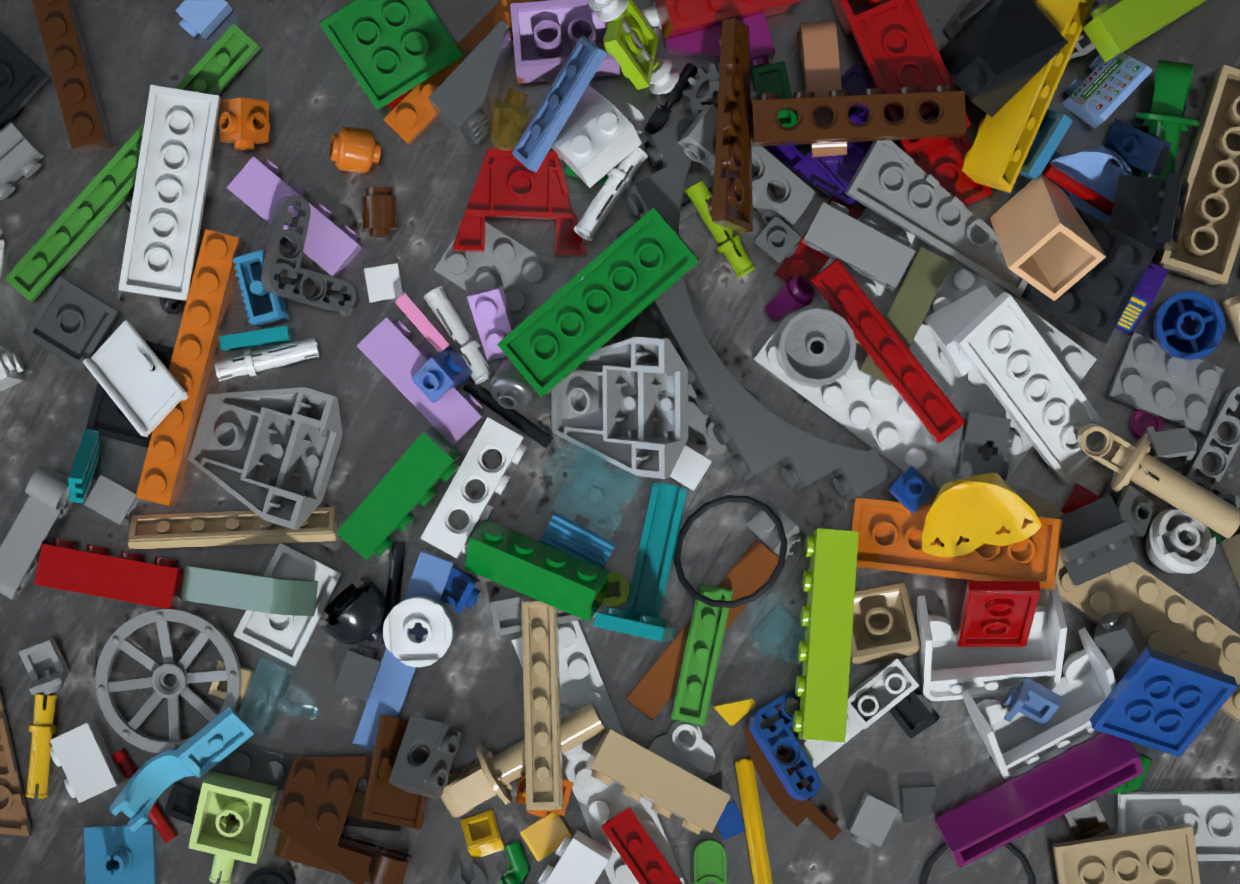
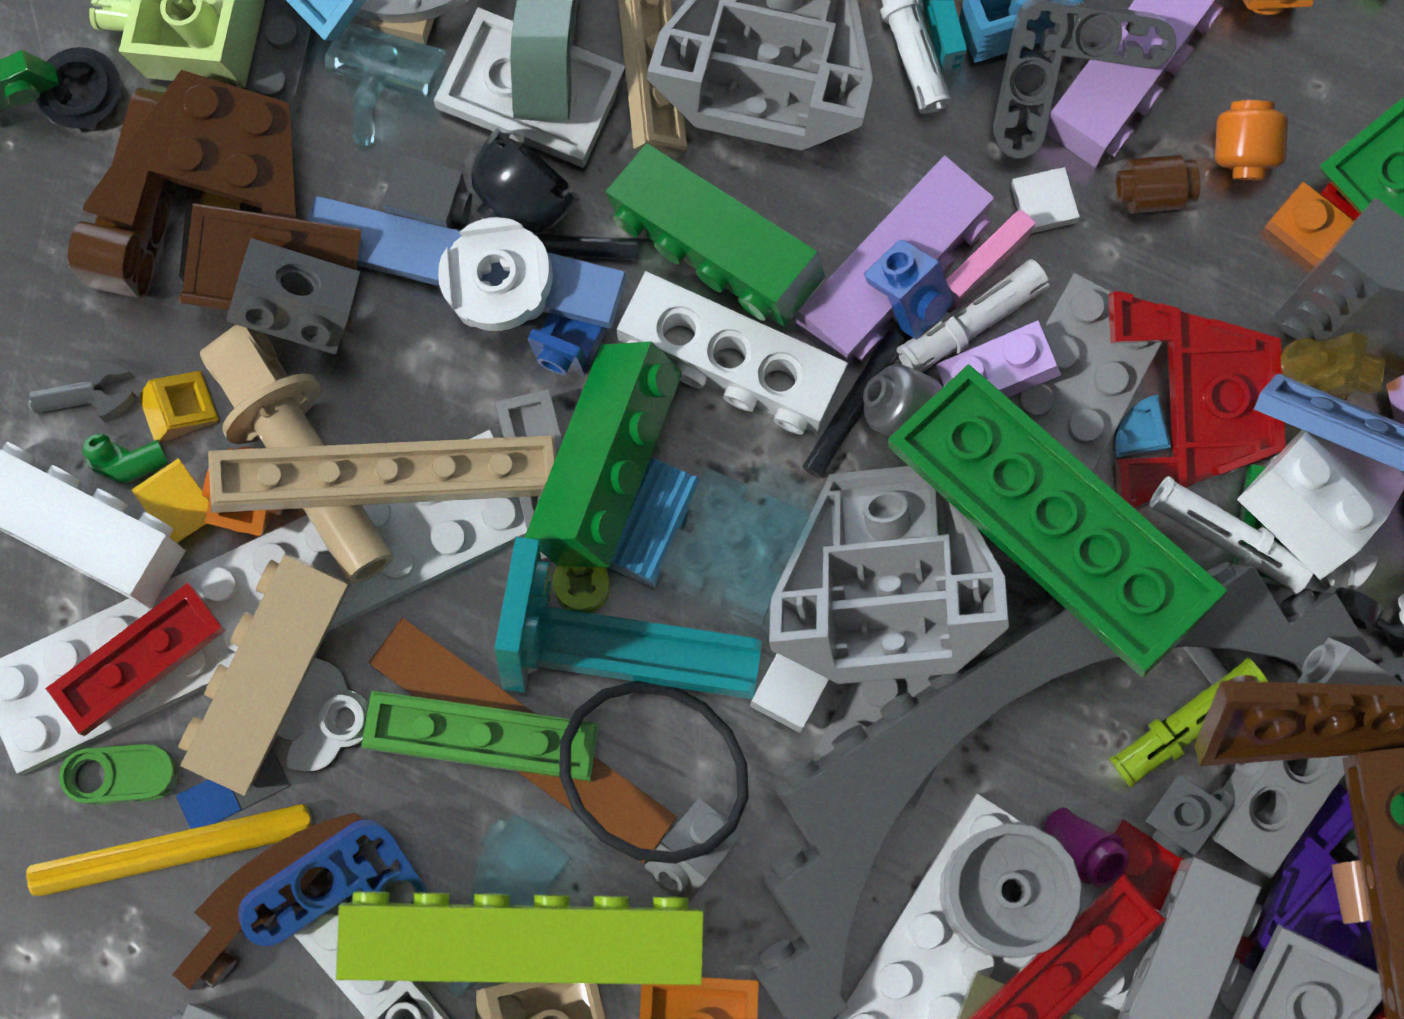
camera: 80 degrees right, 10 degrees down
yellow slope [713,696,756,726] -> none
none -> dark azure tile [1112,395,1171,462]

